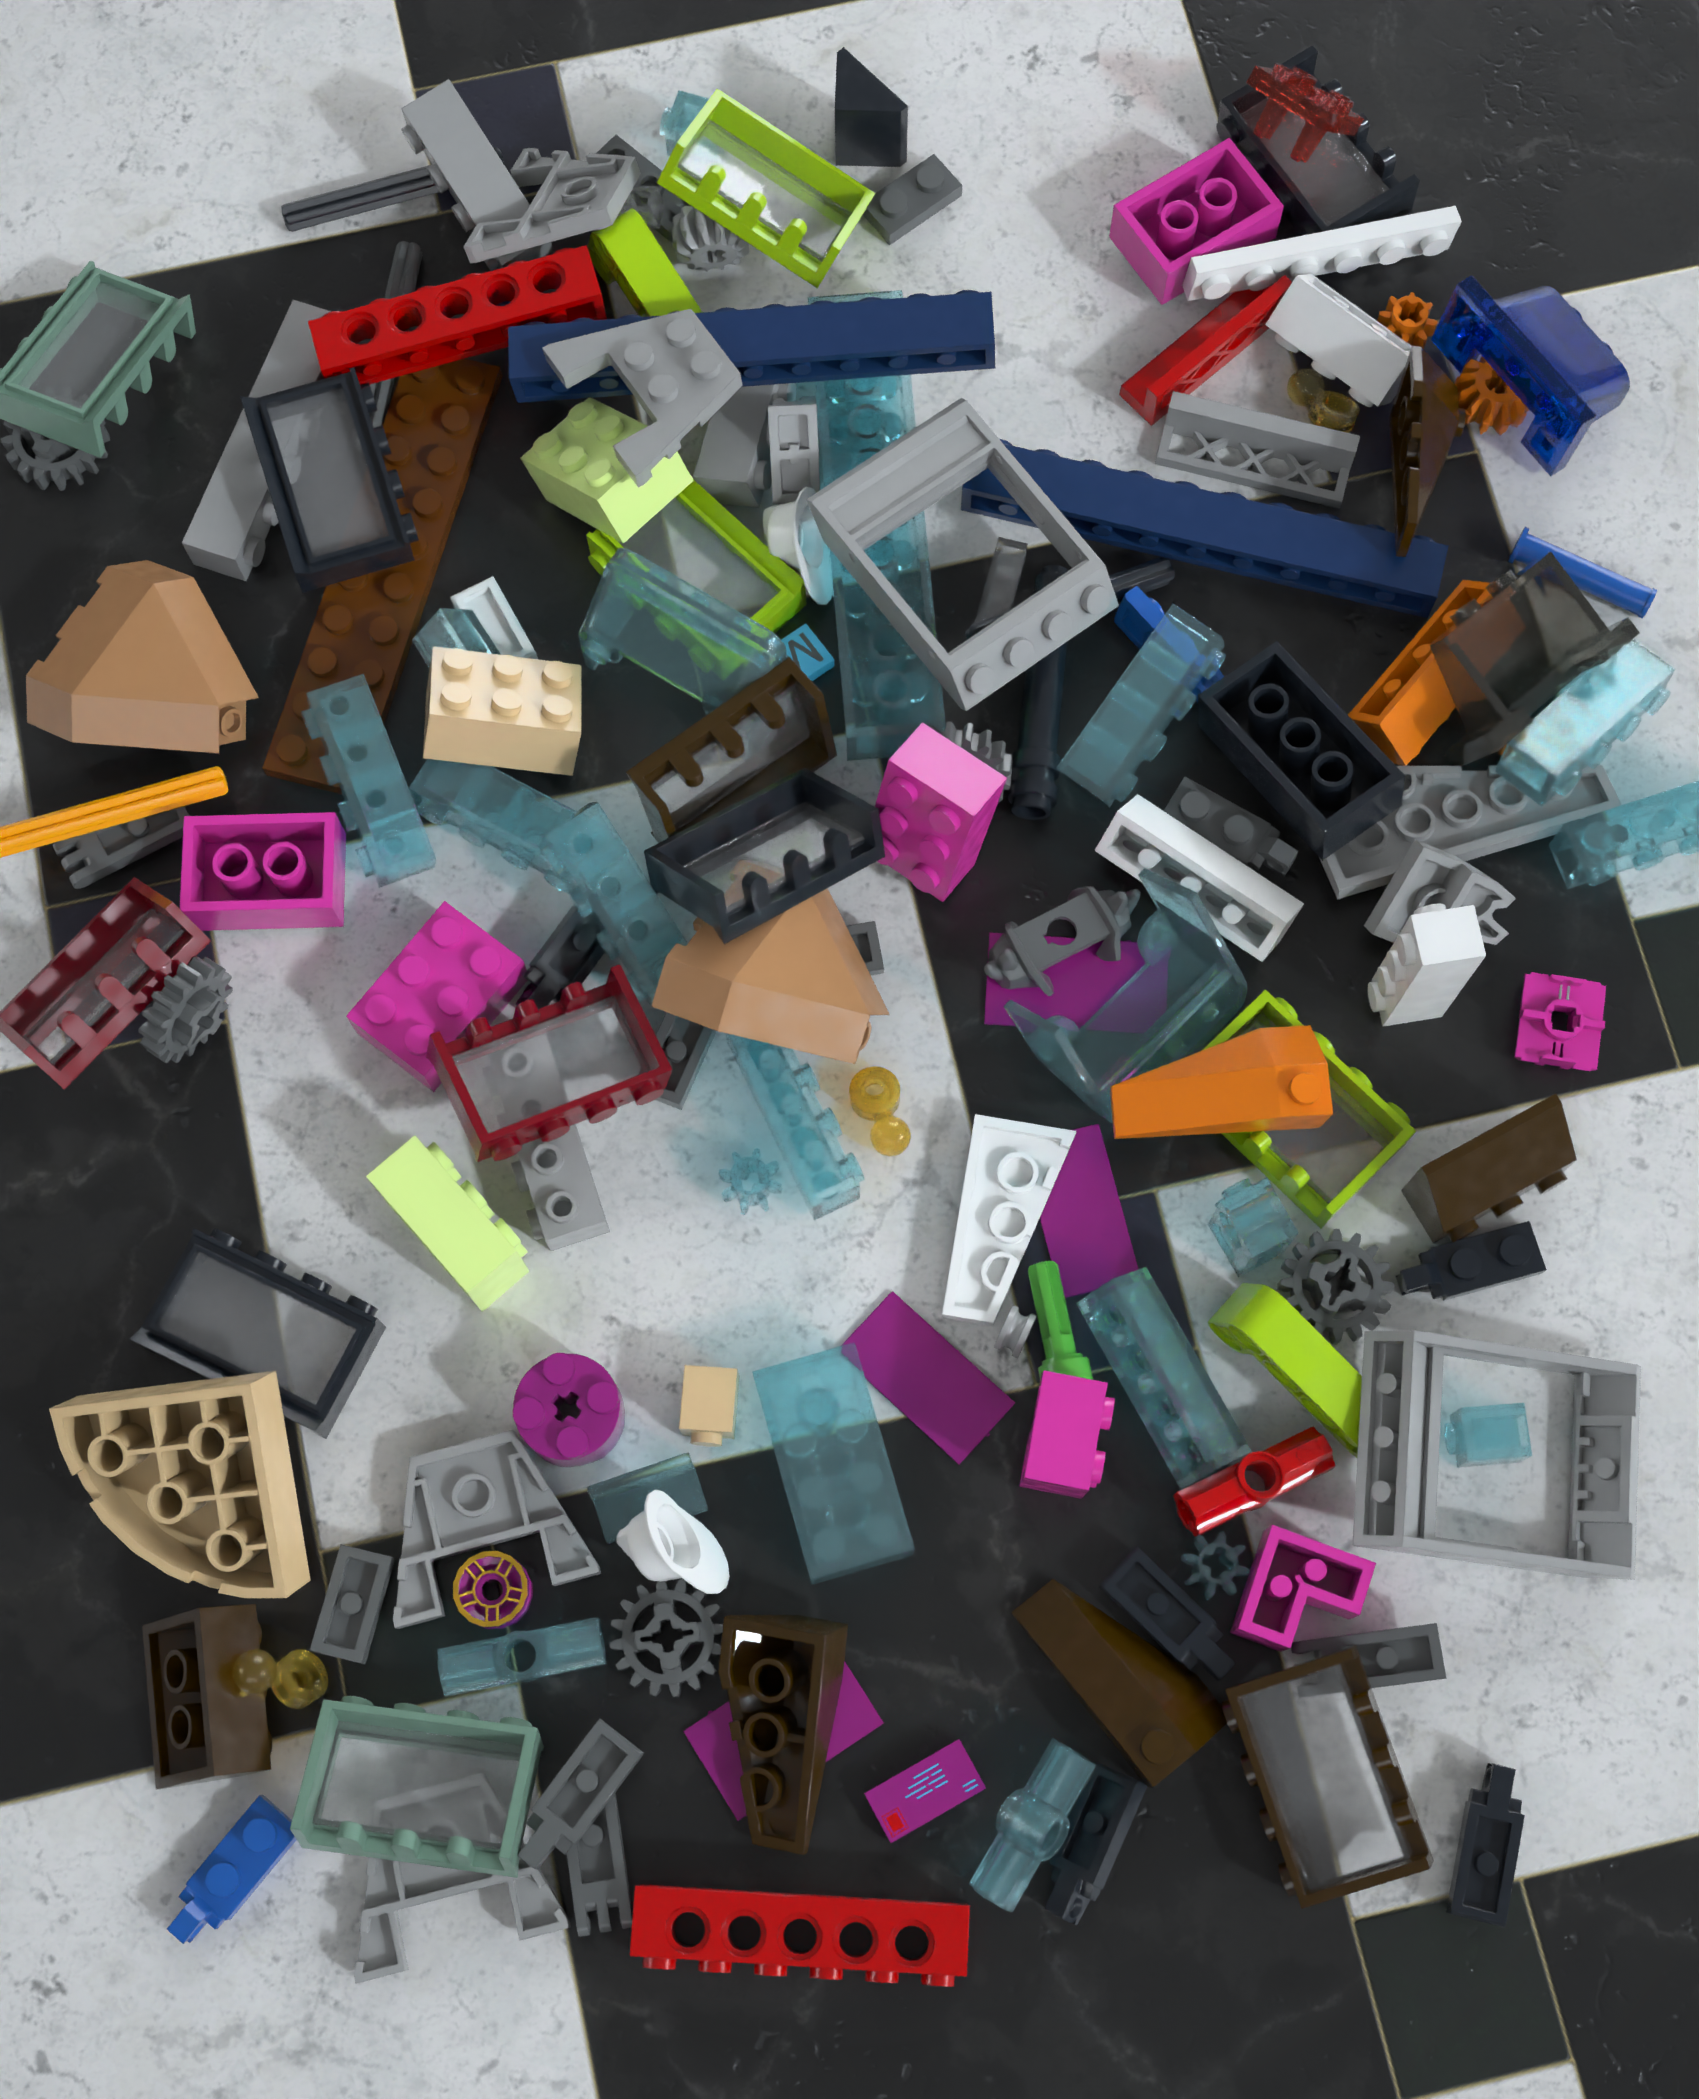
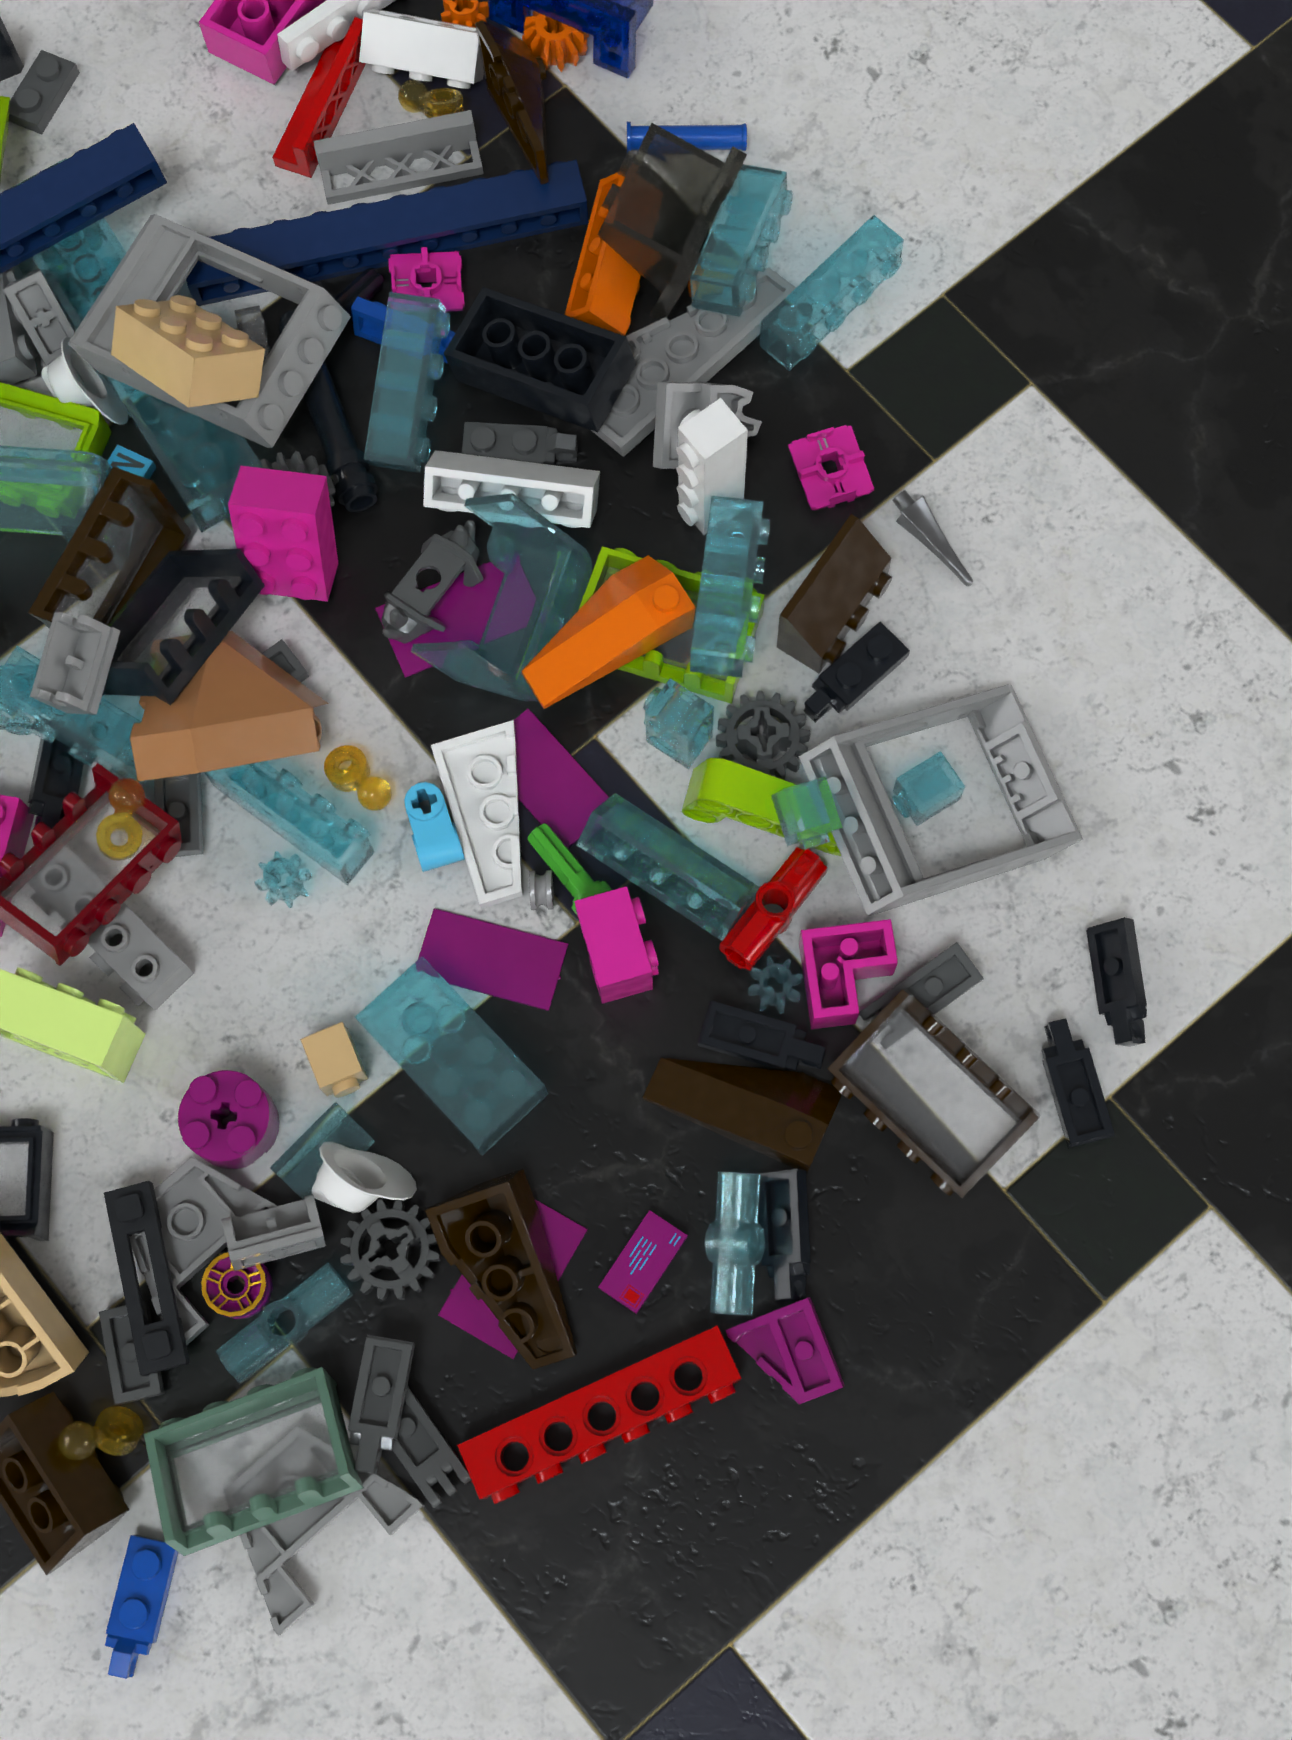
camera: 25 degrees left, 0 degrees up
none -> light grey hinge [30,612,120,715]
none -> clear yellow plate [96,778,145,861]
none -> black container [104,1181,190,1376]
none -> tan brick [111,295,265,408]
none -> light grey hinge [221,1195,326,1271]
none -> dark pink piece [388,247,465,314]
none -> medium azure piece [404,782,465,872]
none -> clear light blue brick [690,496,770,678]
none -> magenta wing [725,1297,845,1404]
none -> clear light blue brick [771,776,843,850]
none -> flat silver piece [892,490,973,586]
none -> black hinge [1086,917,1147,1047]

